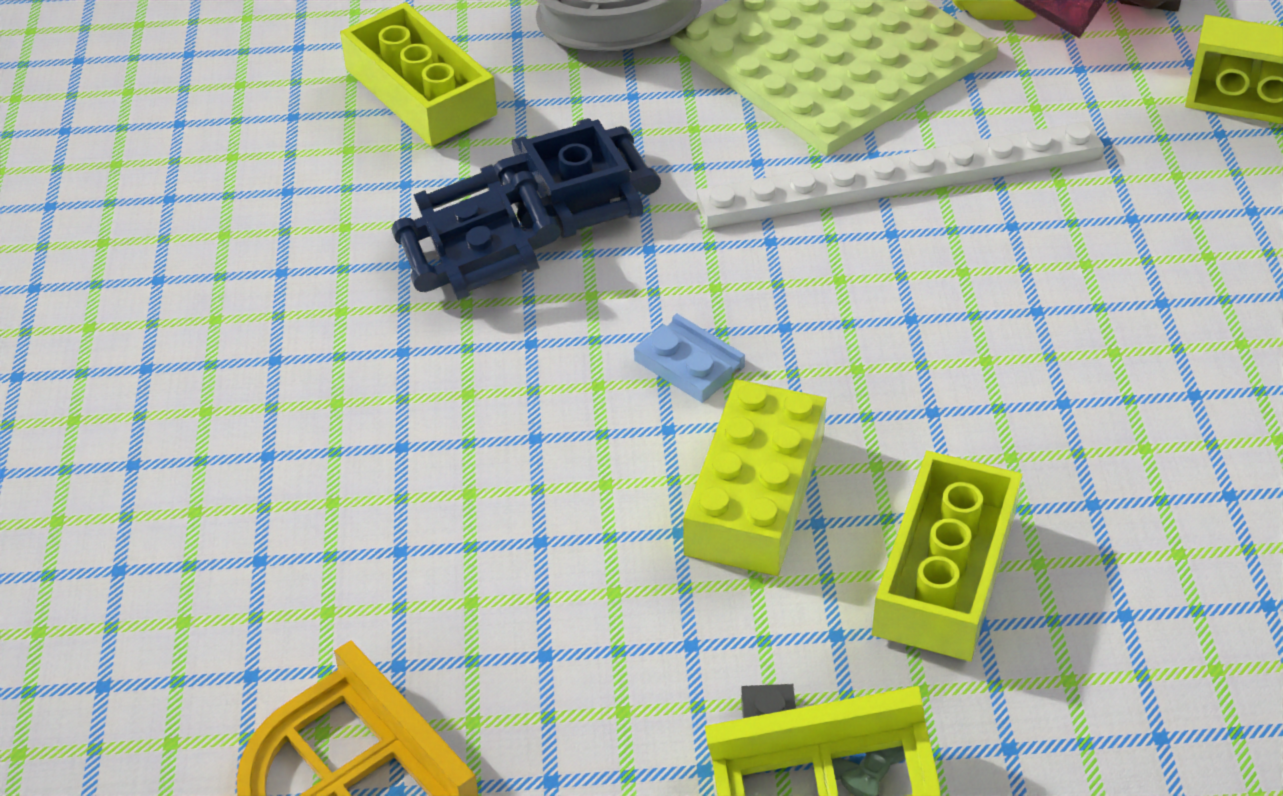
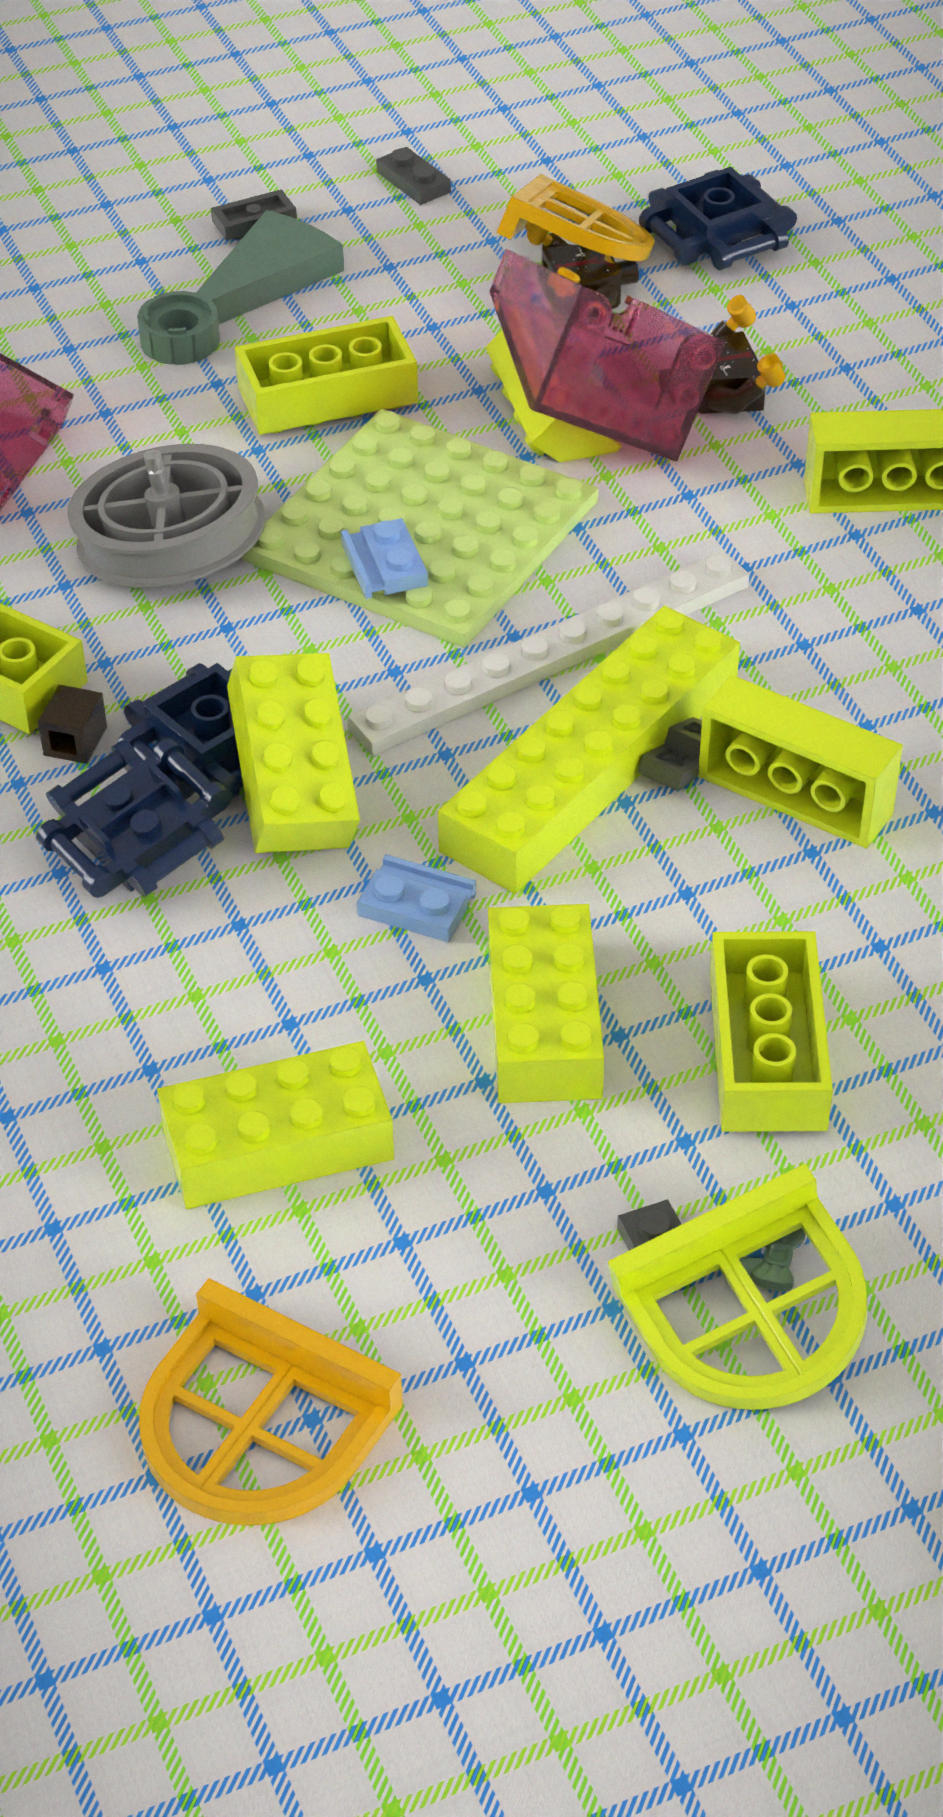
camera: 20 degrees left, 0 degrees up
none -> dark brown brick [38,684,107,764]
none -> neon yellow brick [157,1040,394,1210]
none -> neon yellow brick [227,653,360,853]
none -> light blue plate [341,518,428,599]
none -> neon yellow brick [438,605,740,894]
none -> dark grey slope [638,717,702,791]
none -> neon yellow brick [698,674,903,849]

